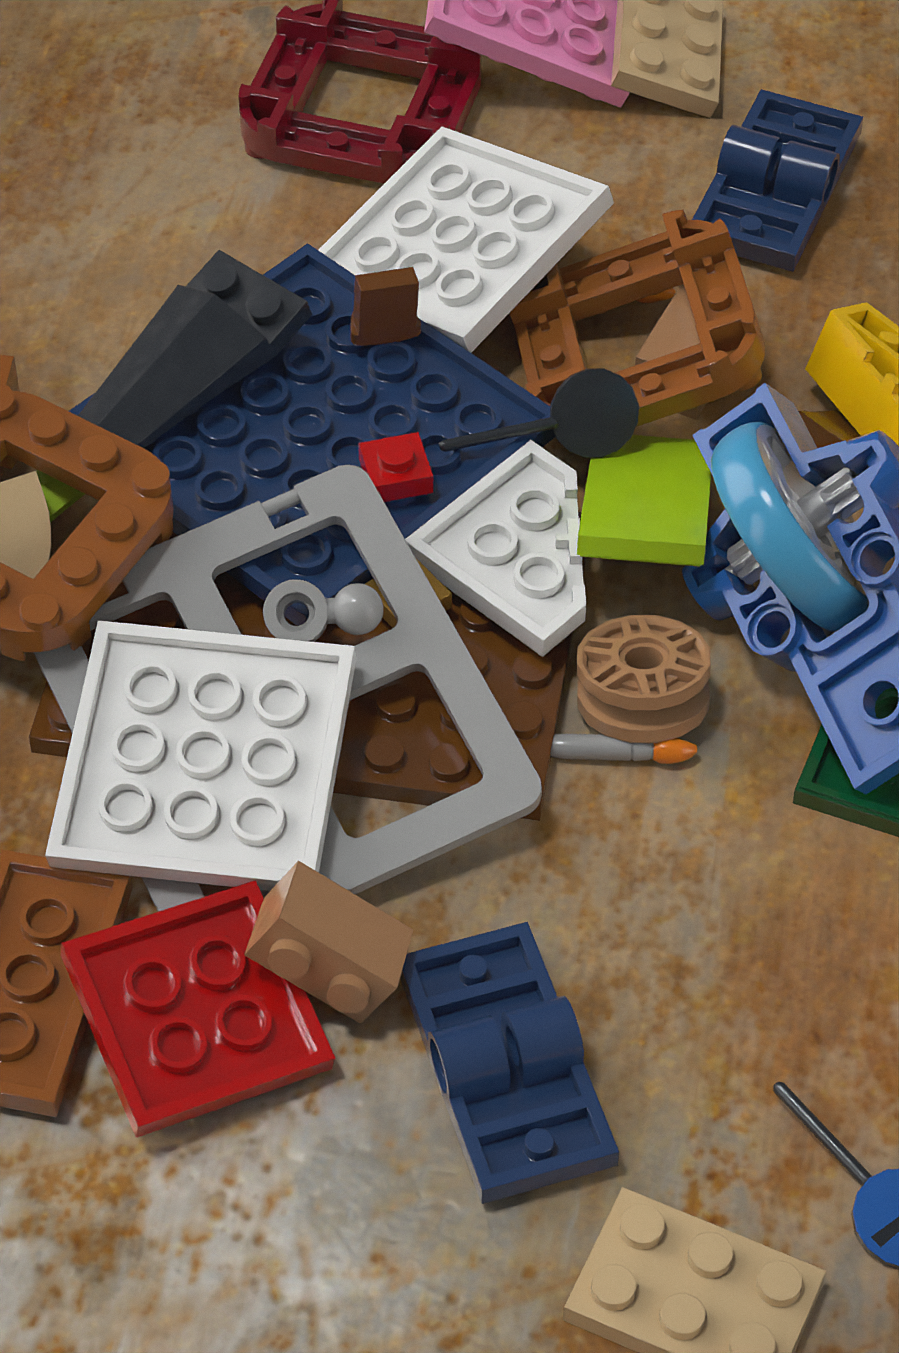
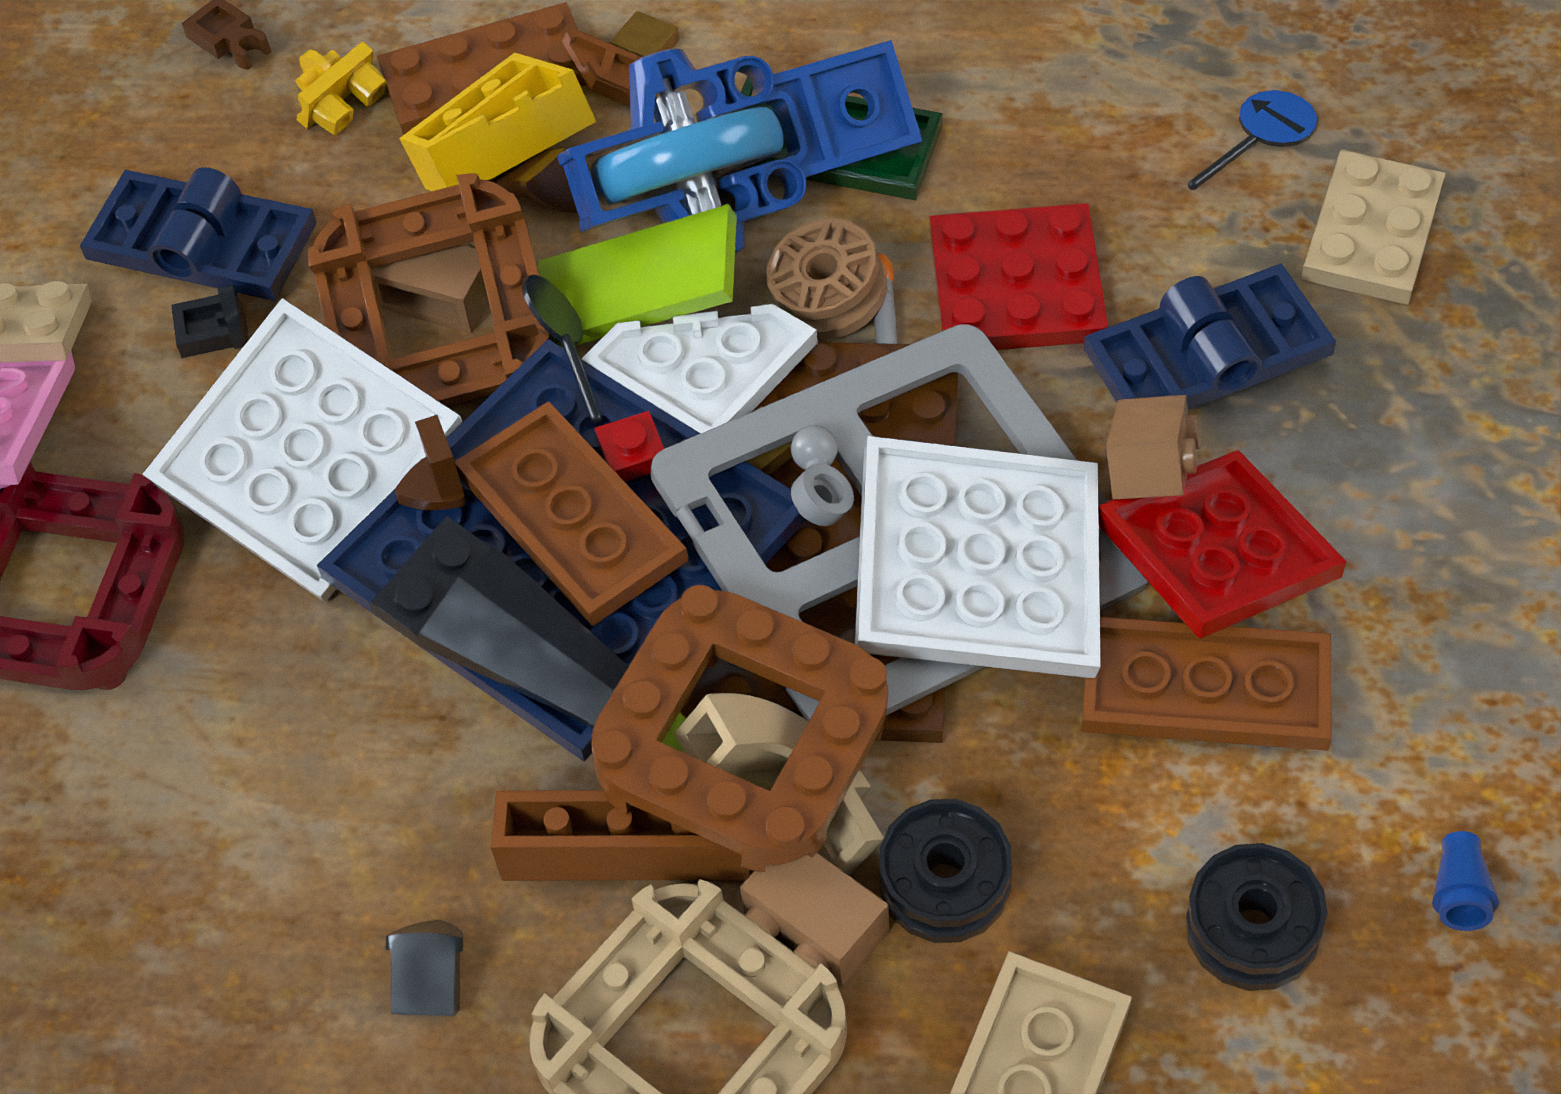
camera: 90 degrees left, 5 degrees up
none -> black tile [171,284,248,358]
none -> dark orange plate [455,401,688,626]
none -> red plate [929,203,1108,350]

